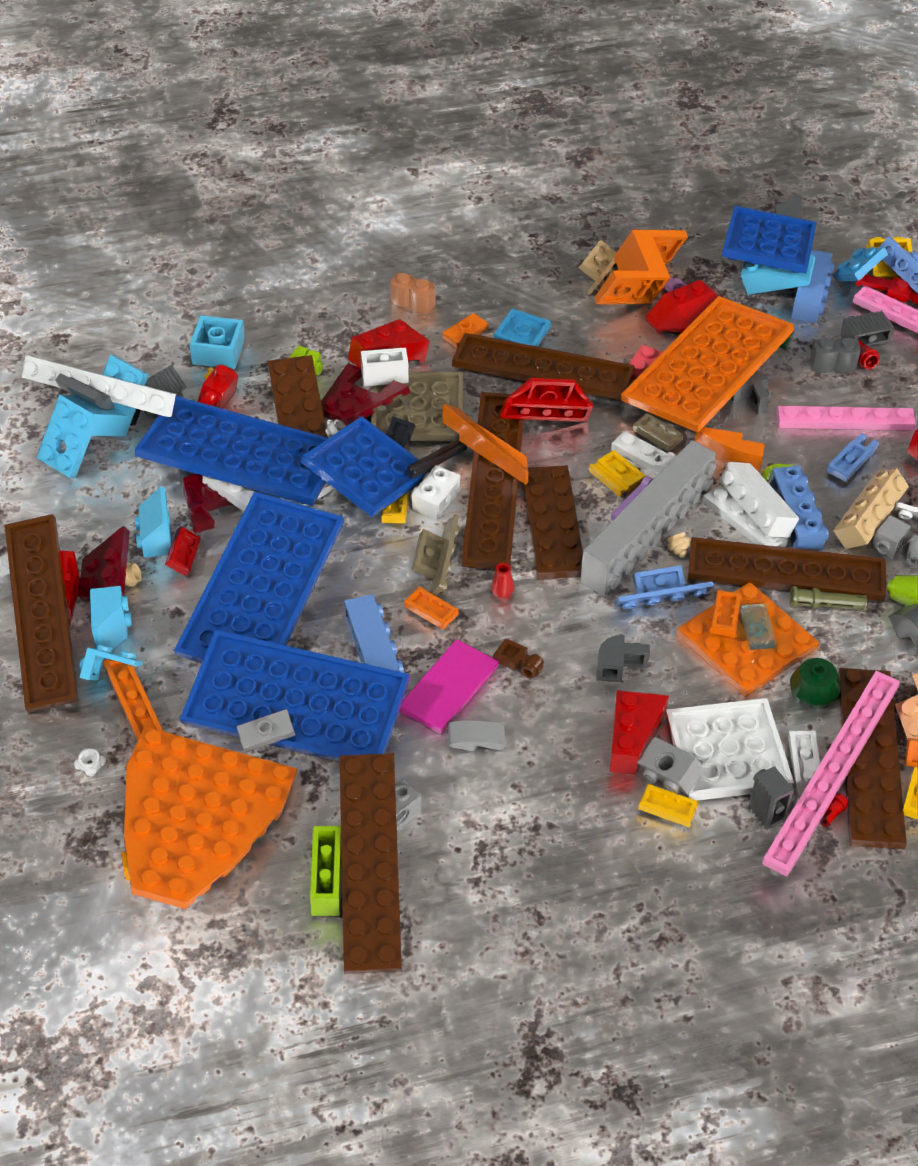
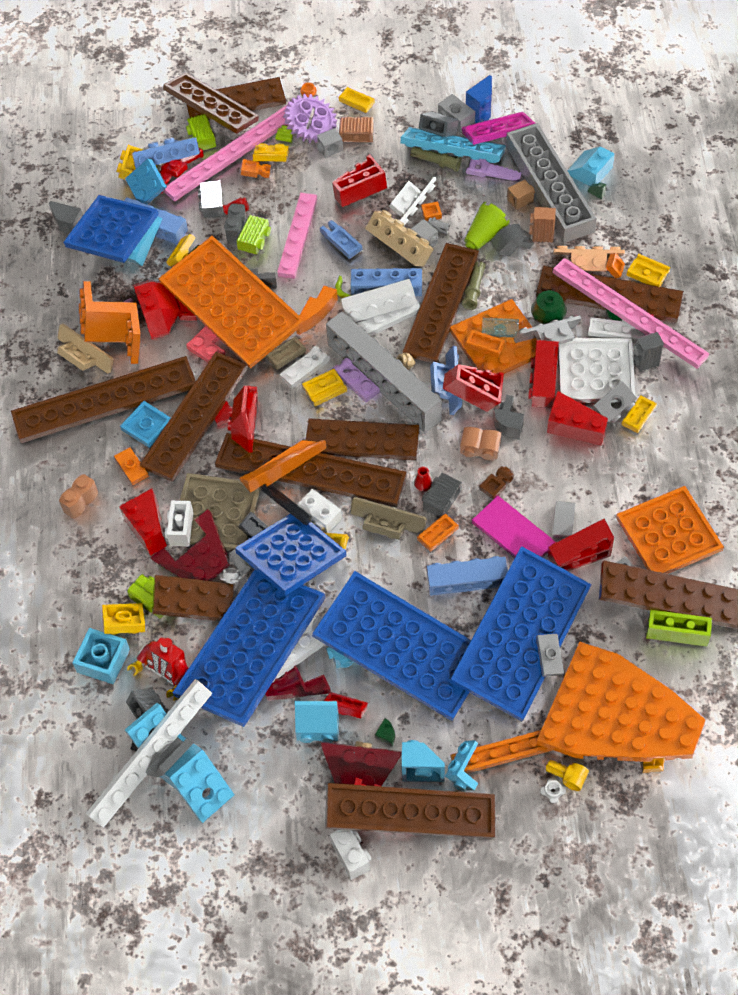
camera: 75 degrees left, 10 degrees up
none -> reddish brown plate [11,356,196,443]
none -> yellow plate [102,603,145,635]
none -> yellow plate [166,234,195,267]
none -> lime brick [236,215,271,255]
none -> dark green tile [375,718,395,747]
none -> dark grey brick [422,473,462,517]
none -> red wedge [443,364,504,412]
none -> nougat brick [460,427,501,460]
none -> light grey bracket [514,316,581,344]
none -> red wedge [528,340,559,408]
none -> yellow axle [545,760,589,792]
none -> red wedge [547,518,615,571]
none -> orange plate [616,486,724,574]

